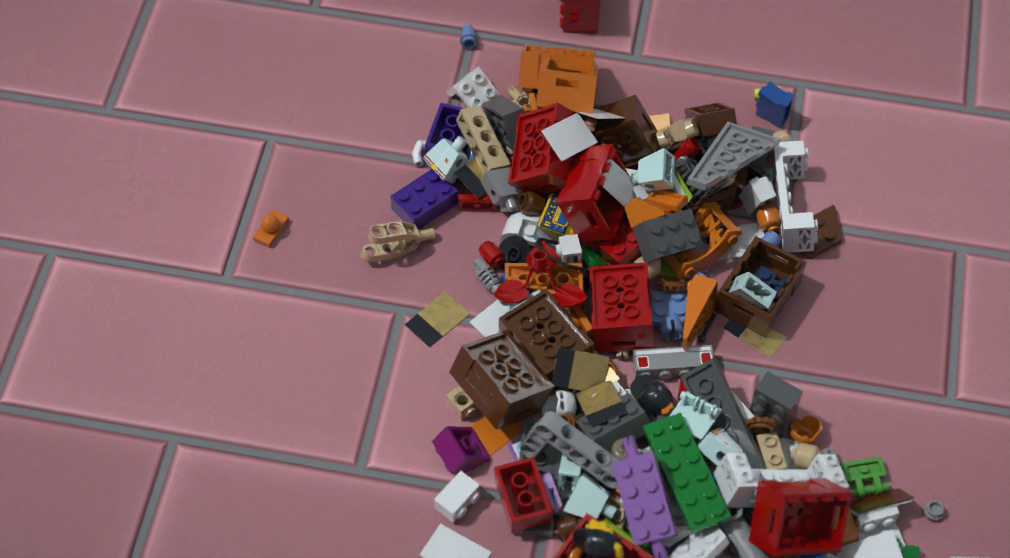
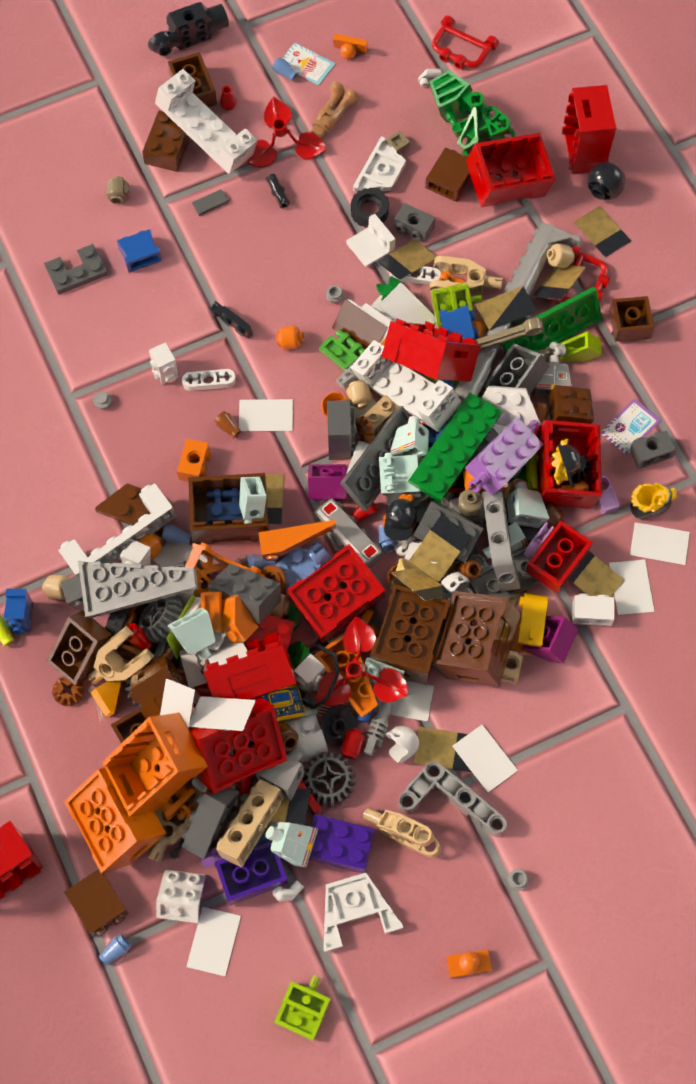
camera: 125 degrees left, 10 degrees up
none -> dark orange gear [52,677,84,706]
none -> reddish brown brick [64,869,128,937]
none -> light grey plate [93,391,112,409]
none -> white brick [149,342,179,385]
none -> orange brick [177,438,212,482]
none -> white beam [182,369,236,391]
none -> white sticker [186,907,241,976]
none -> black hinge [208,301,253,339]
none -> dark orange cone [214,411,241,438]
none -> white sticker [239,399,293,431]
none -> lime plate [274,975,331,1041]
none -> orange head [276,325,304,350]
none -> dark grey gear [302,752,356,807]
none -> magenta slope [308,464,346,501]
none -> white wing [323,873,403,953]
none -> white helmet [386,726,419,763]
none -> light grey beam [398,761,507,837]
none -> white sticker [452,725,518,792]
none -> light grey plate [508,869,529,890]
none -> yellow door [518,593,548,647]
none -> pearl gold sticker [569,551,624,597]

